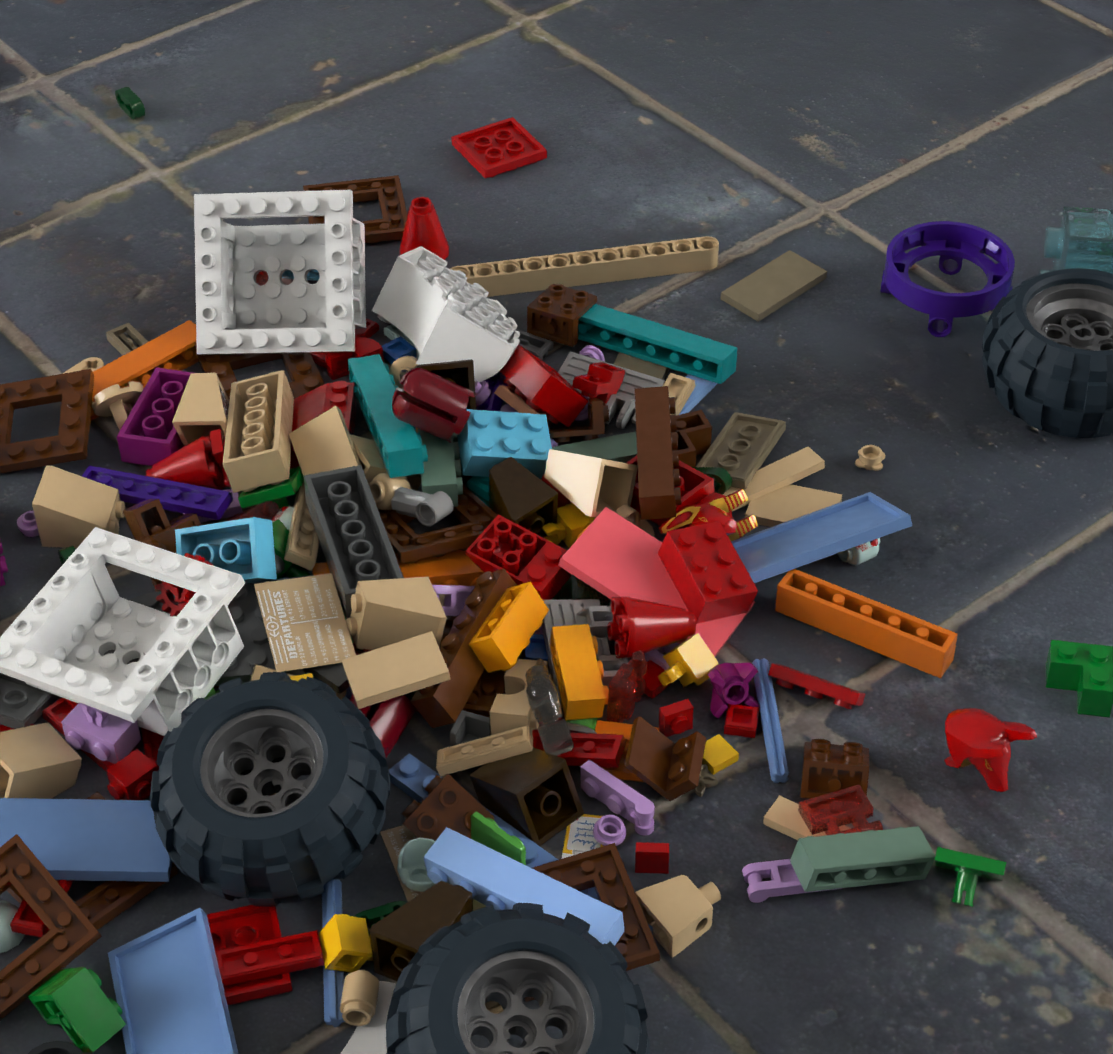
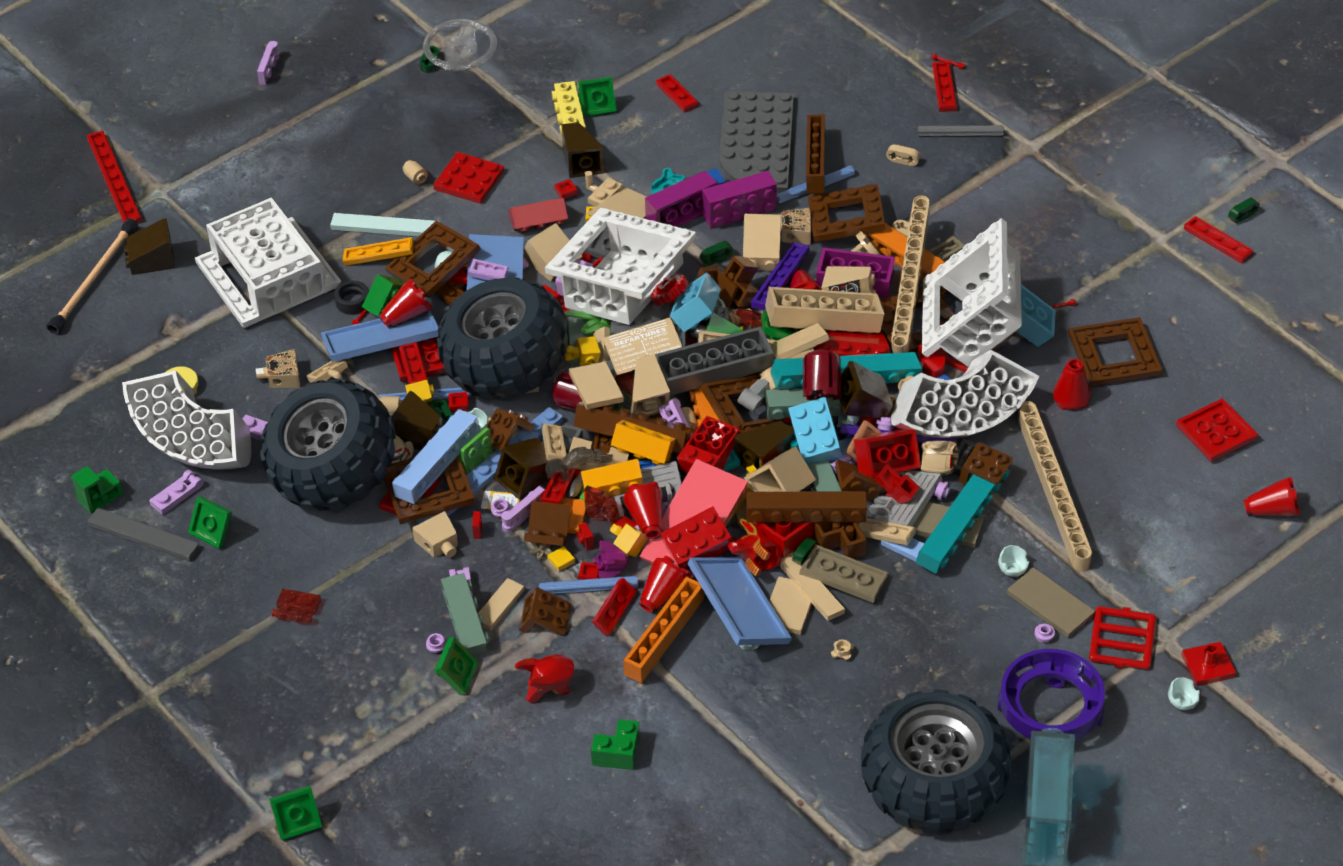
camera: 90 degrees right, 5 degrees up
clear red plate [798,784,883,835] -> none
none -> red cone [379,279,433,328]
none -> lavender plate [426,633,446,653]
none -> red plate [448,392,469,412]
none -> lavender plate [468,259,509,280]
none -> red cone [639,556,690,613]
none -> tan torso [781,208,811,245]
none -> tan beam [891,196,930,353]
none -> tan piece [921,441,959,476]
none -> light aqua hair [998,545,1029,577]
none -> lavender plate [1034,624,1055,643]
none -> red bar [1089,606,1156,670]
none -> light aqua hair [1168,677,1200,710]
none -> red tile [1181,641,1236,687]
none -> red tile [1184,216,1253,264]
none -> red cone [1243,477,1301,517]

